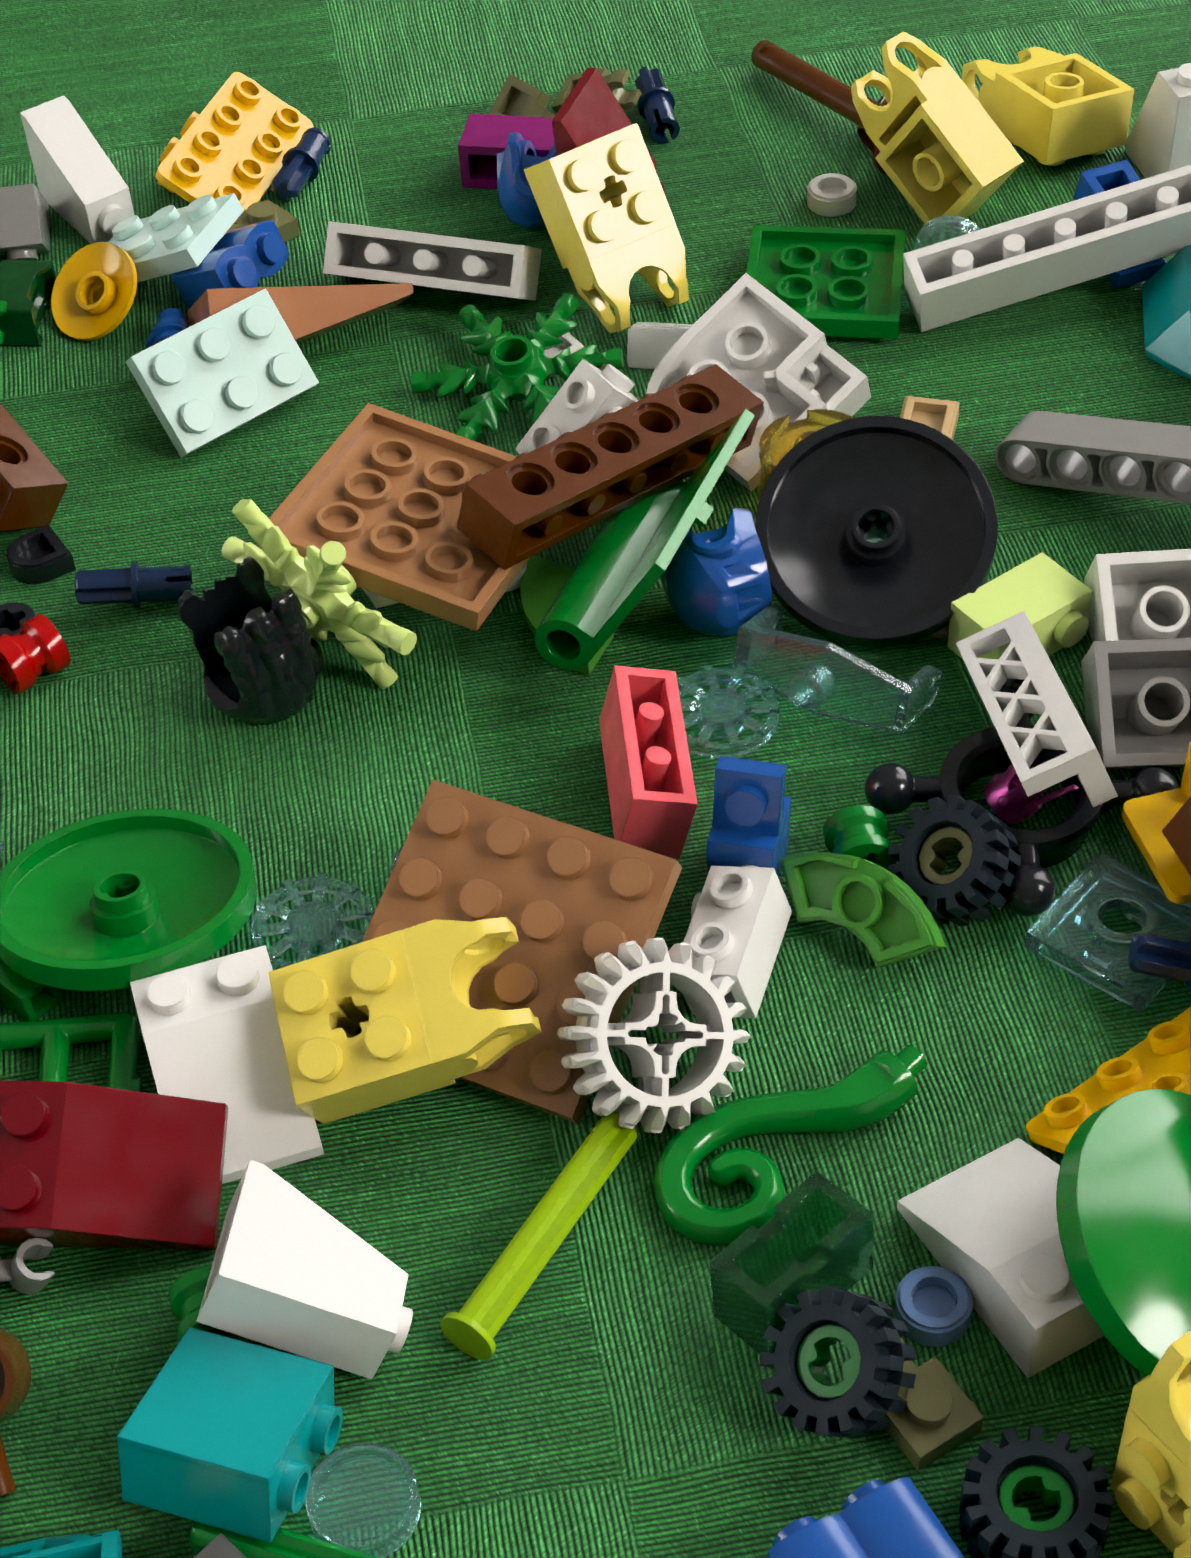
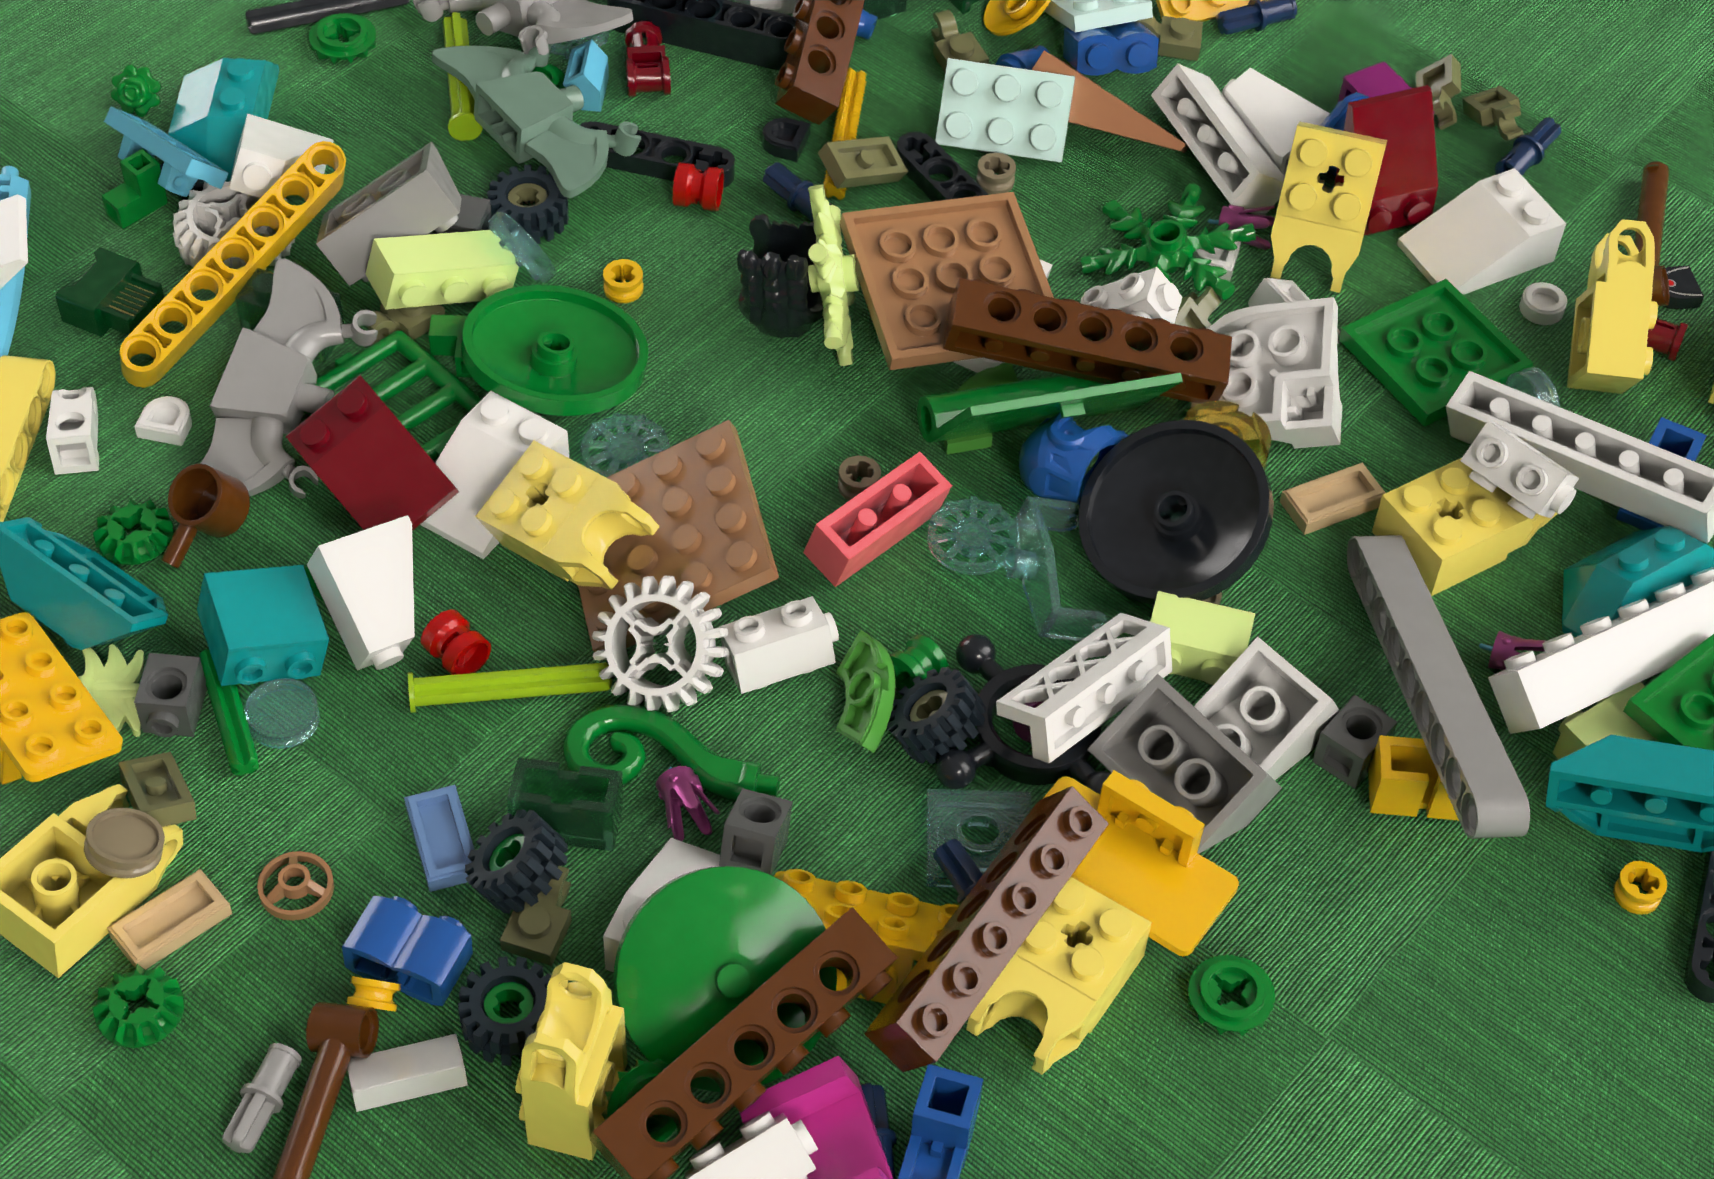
camera: 45 degrees right, 5 degrees up
blue brick [707,756,792,879] -> none
medium blue tile [895,1266,973,1347] -> none
none -> medium blue tile [404,785,474,892]
none -> red wheel [421,609,491,675]
none -> yellow bush [603,259,644,303]
none -> flat silver piece [656,766,720,841]
none -> dark grey brick [719,788,793,875]
none -> olive plate [818,136,908,189]
none -> yellow axle [823,67,867,200]
none -> dark tan bush [838,455,881,501]
none -> black beam [896,132,989,202]
none -> olive plate [931,9,989,73]
none -> dark tan bush [976,152,1016,194]
none -> flat silver piece [1208,205,1275,250]
none -> white slope [1222,68,1330,177]
none -> light yellow brick [1372,458,1558,596]
none -> white slope [1397,168,1566,295]
none -> white brick [1460,421,1579,519]

